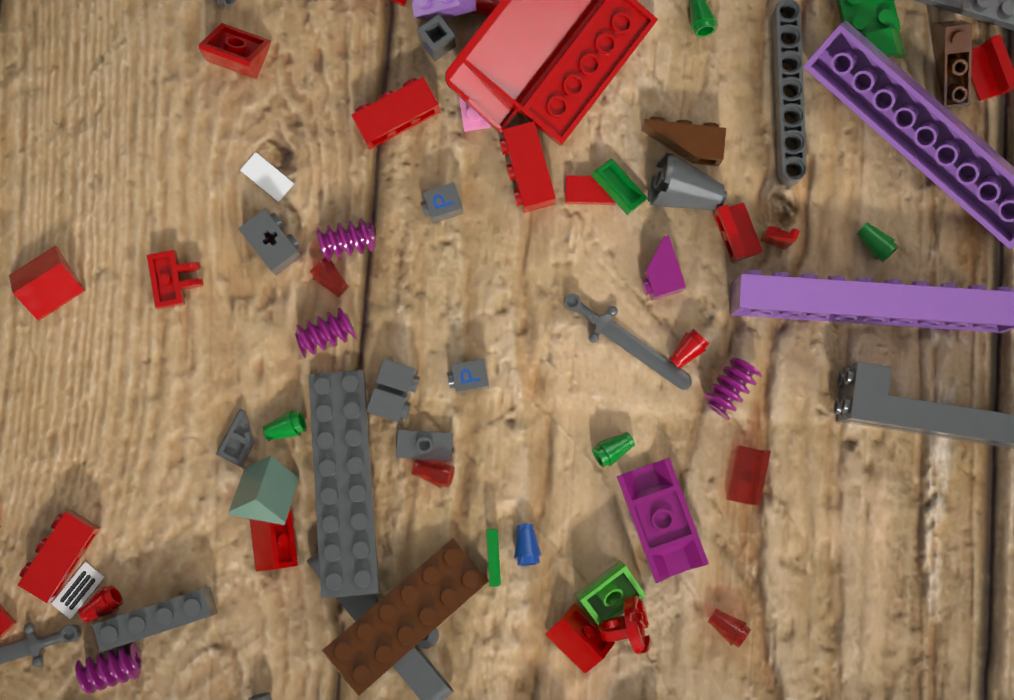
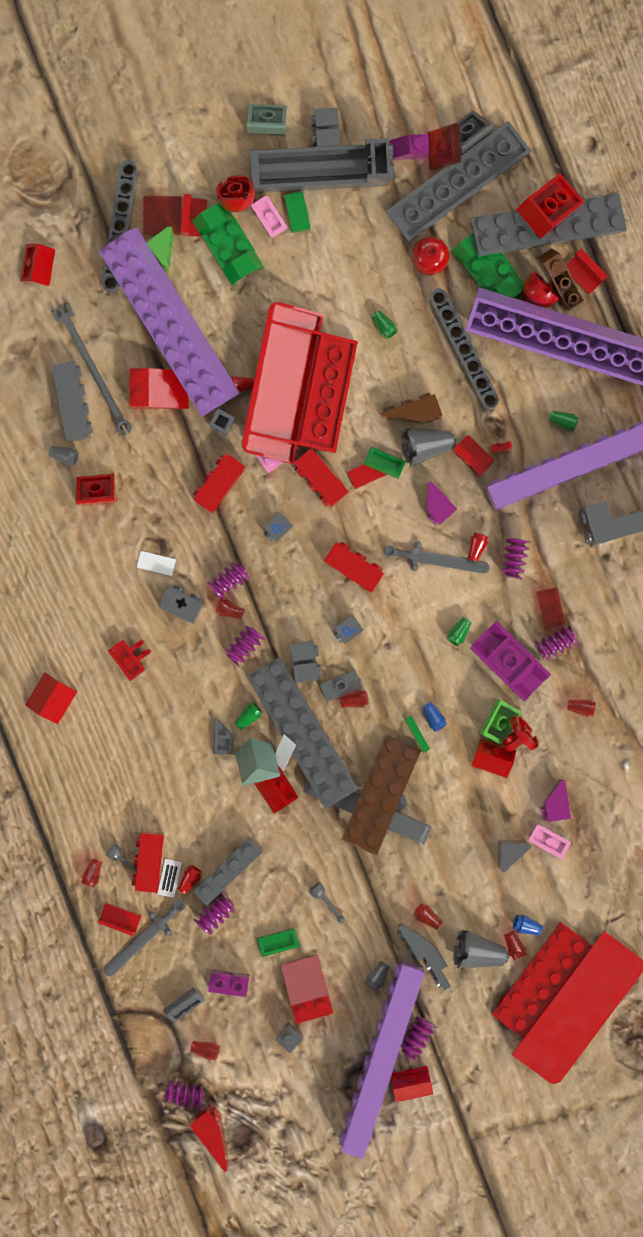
camera: 25 degrees left, 5 degrees up
none -> dark grey hinge [106,844,137,872]
none -> white sticker [275,734,296,771]
none -> red brick [323,541,384,593]
none -> red cylinder [523,271,560,308]
none -> magenta piece [534,624,578,661]

